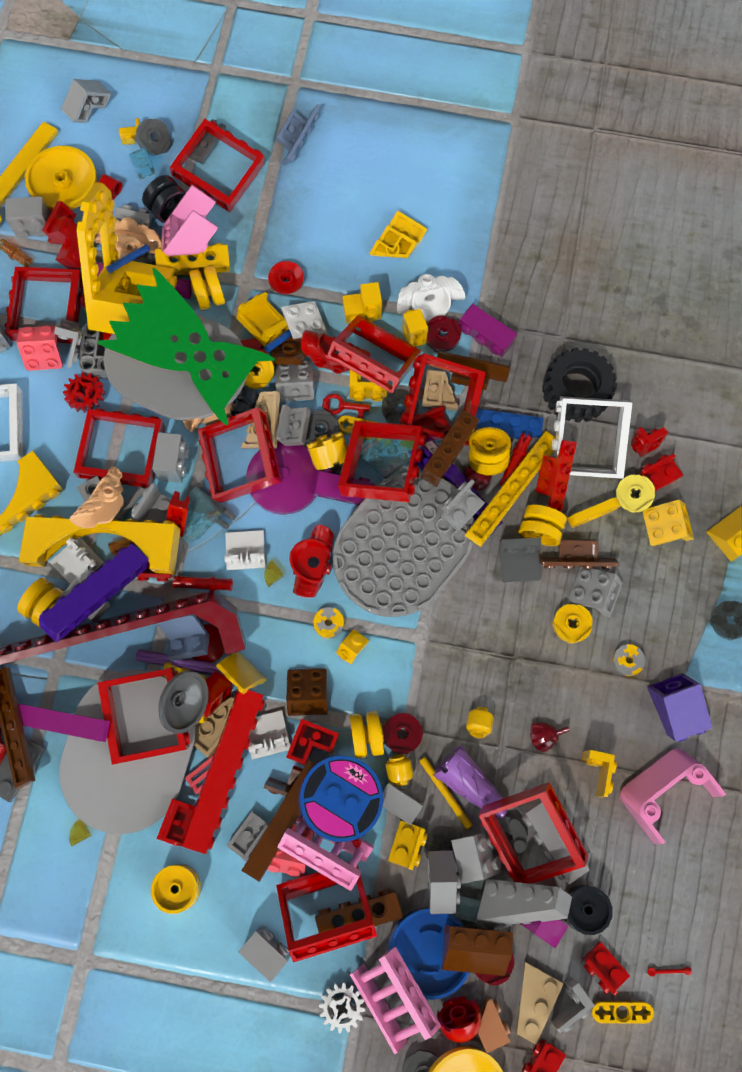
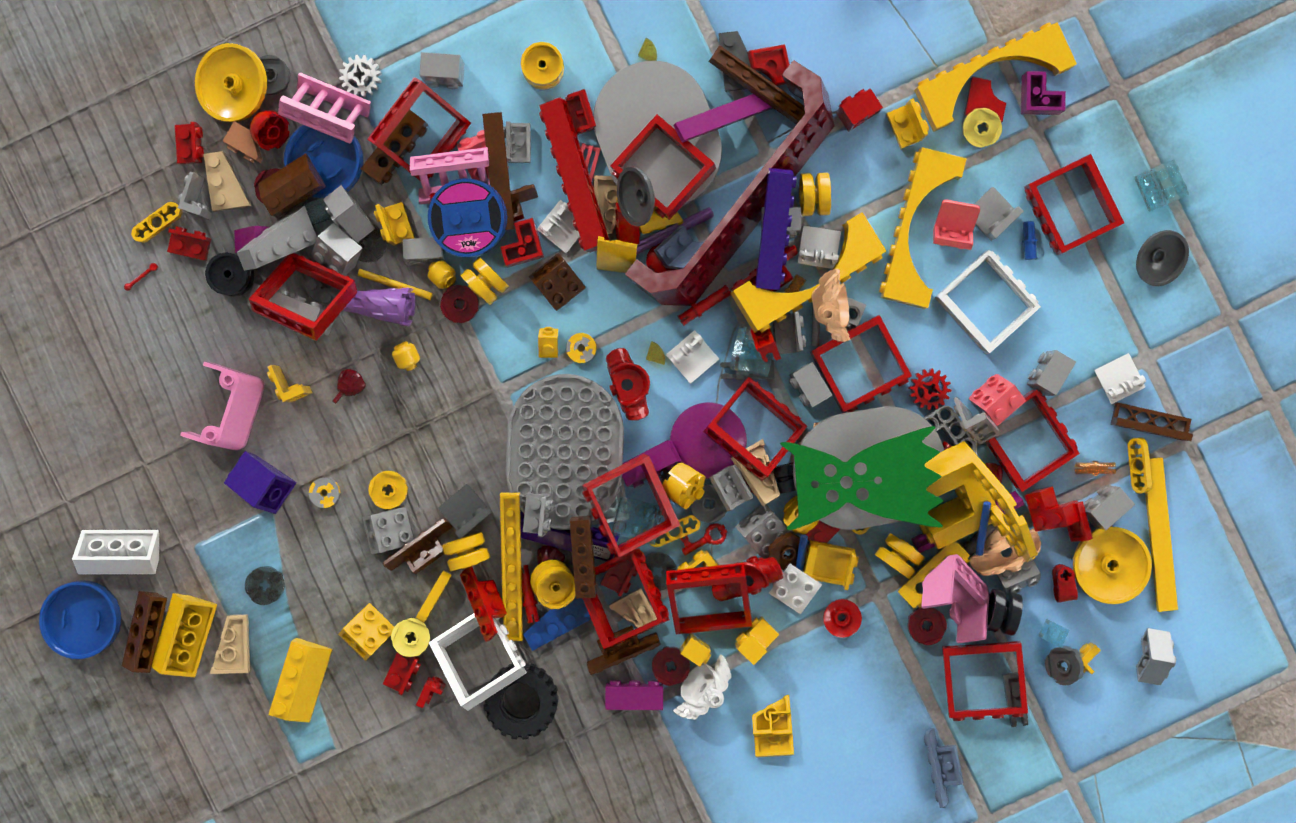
camera: 145 degrees right, 15 degrees up
none -> dark red plate [907,607,947,645]

